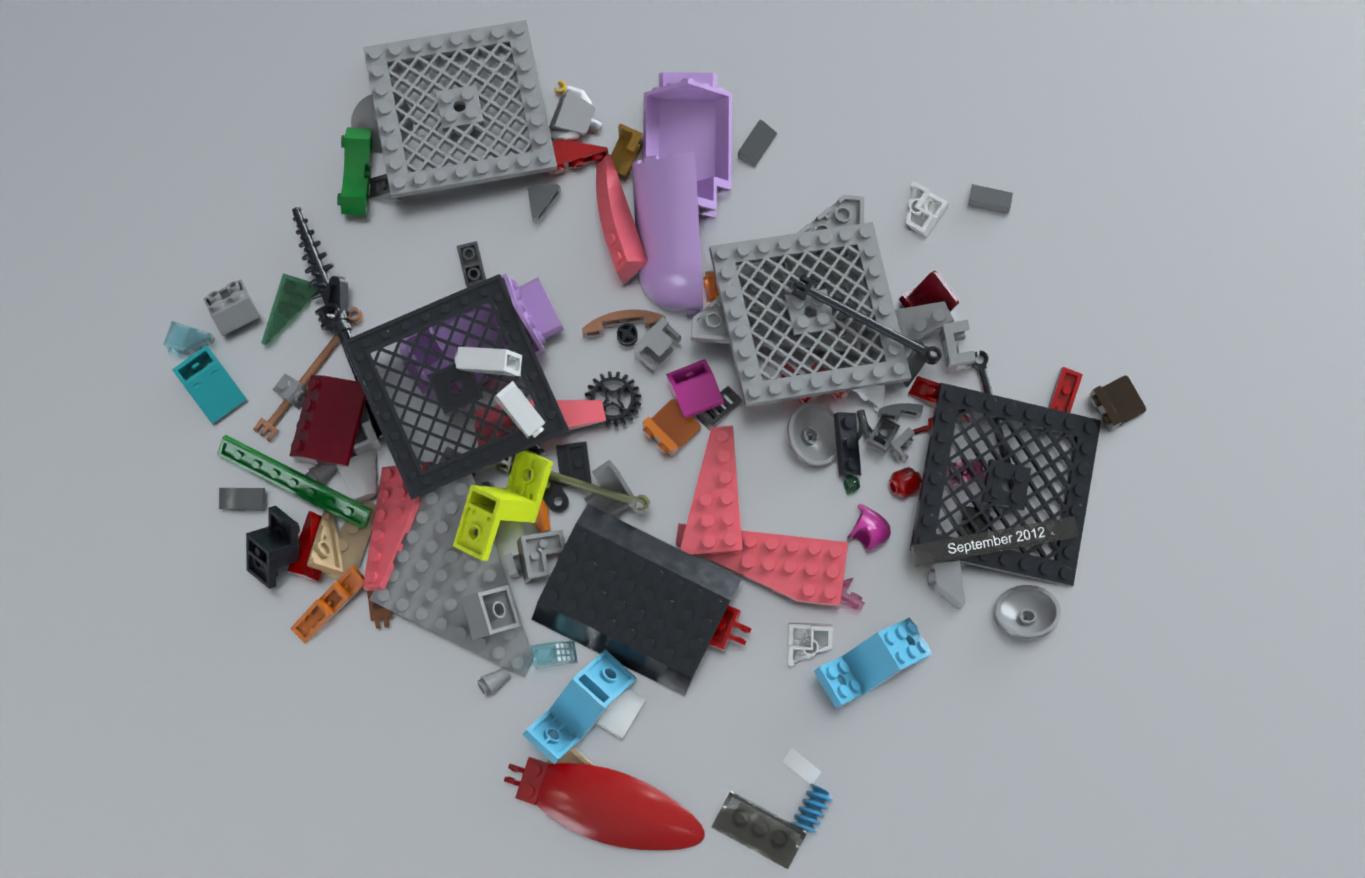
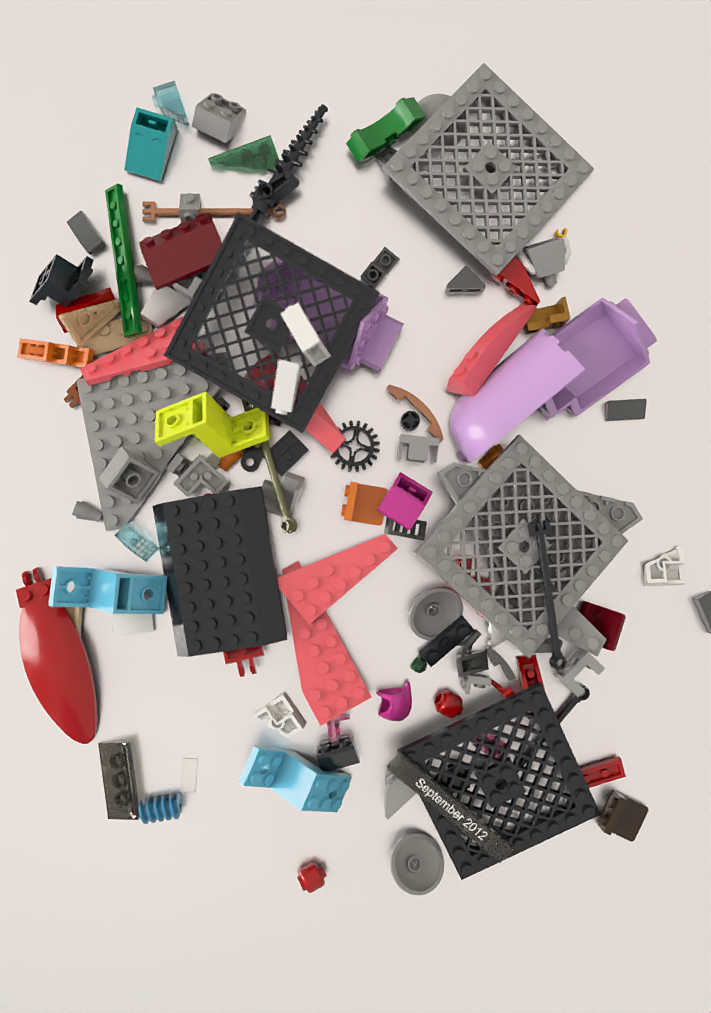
camera: 55 degrees right, 10 degrees up
none -> red head [297,863,327,893]
none -> black slope [315,735,360,772]

